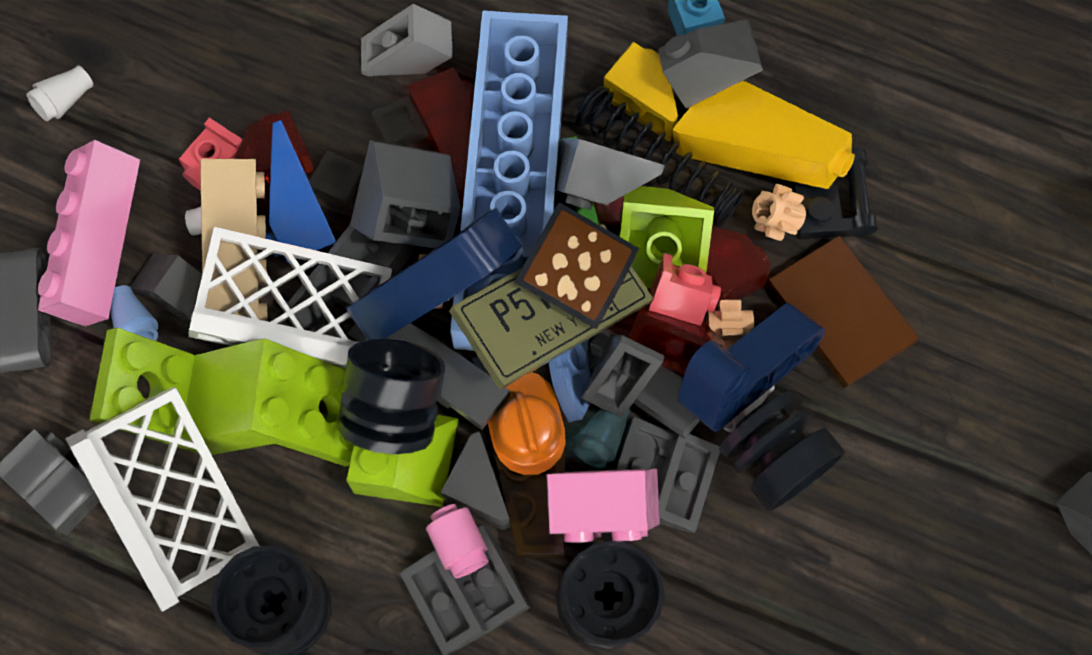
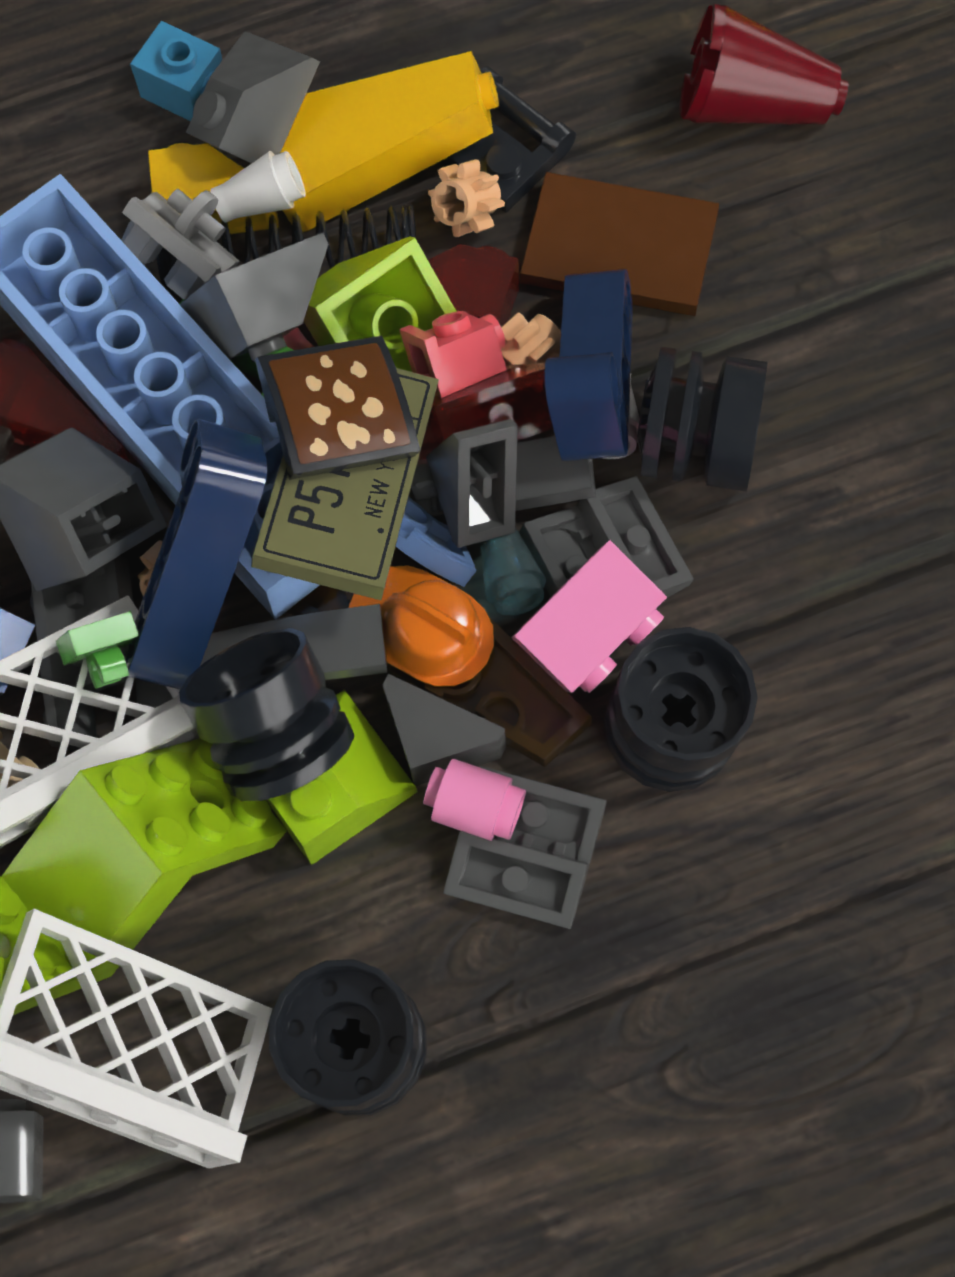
camera: 40 degrees left, 0 degrees up
none -> bright green tile [56,611,139,689]
none -> light grey hips [121,189,239,300]
none -> white cone [211,151,306,223]
none -> dark red cone [680,3,848,125]

